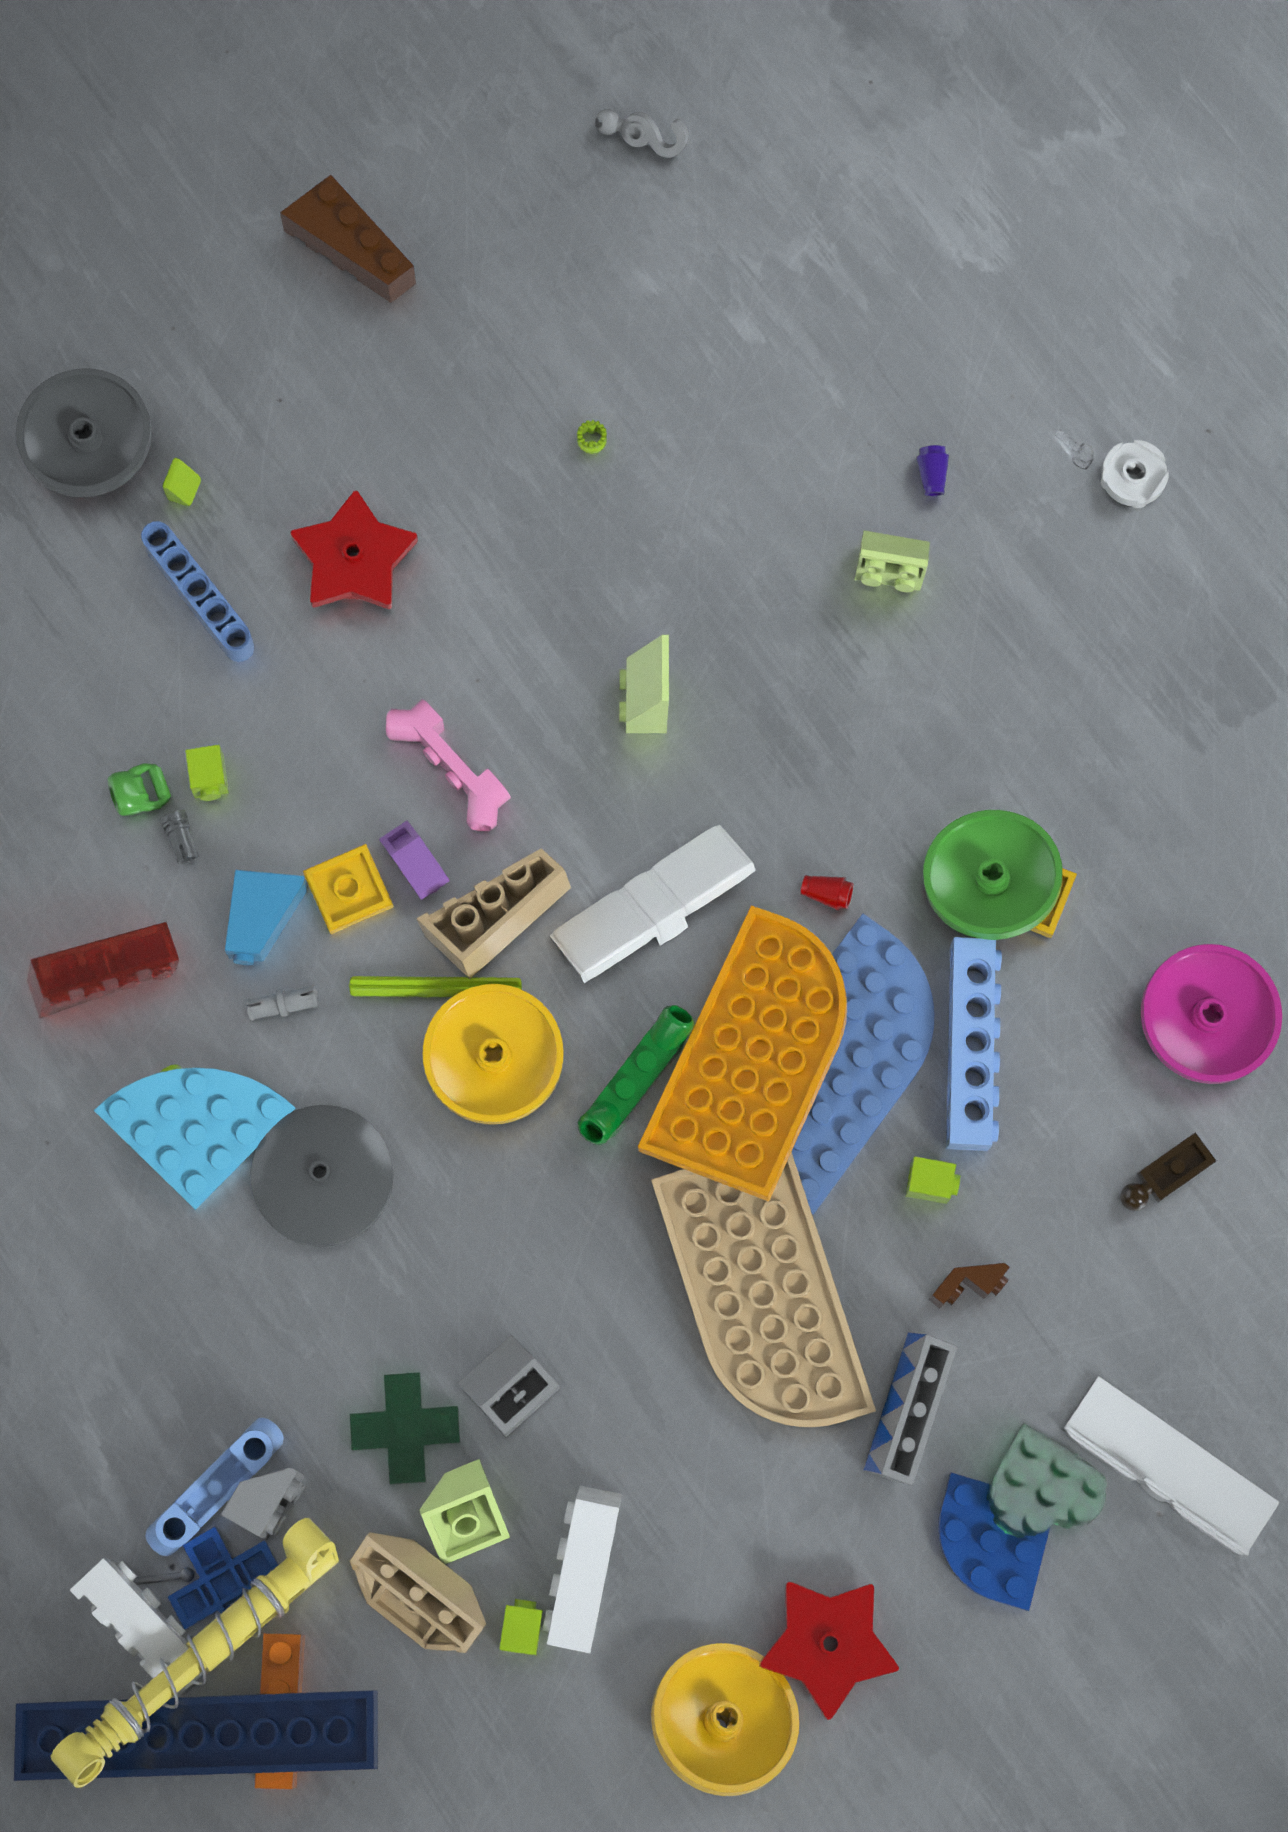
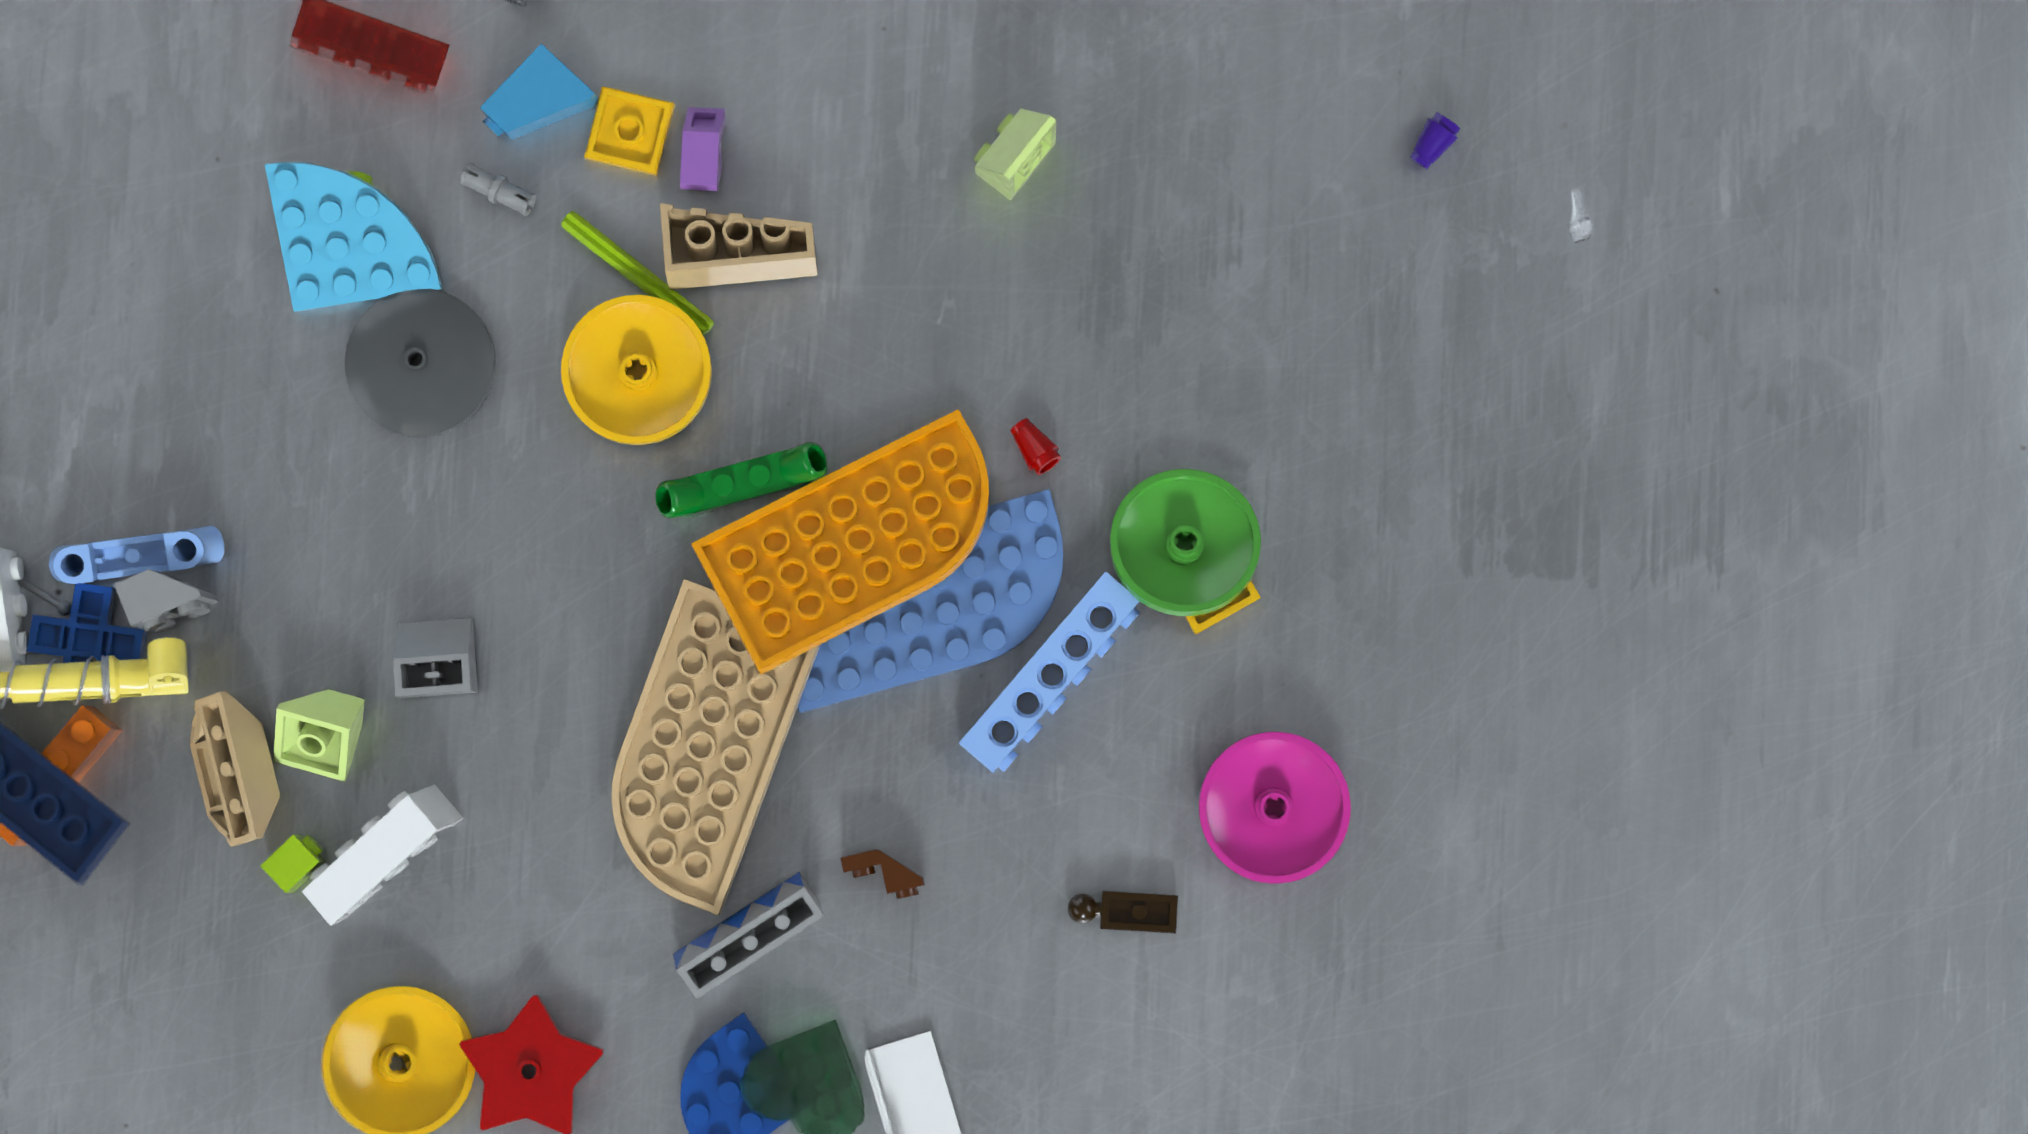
camera: 45 degrees right, 10 degrees up
clear green plate [350,1372,460,1485] -> none
bright pink plate [386,699,511,831] -> none
white piece [549,825,756,983] -> none
yellowish green slope [854,530,930,592] -> none
lime brick [905,1156,961,1204] -> none
white plate [1100,440,1169,508] -> none

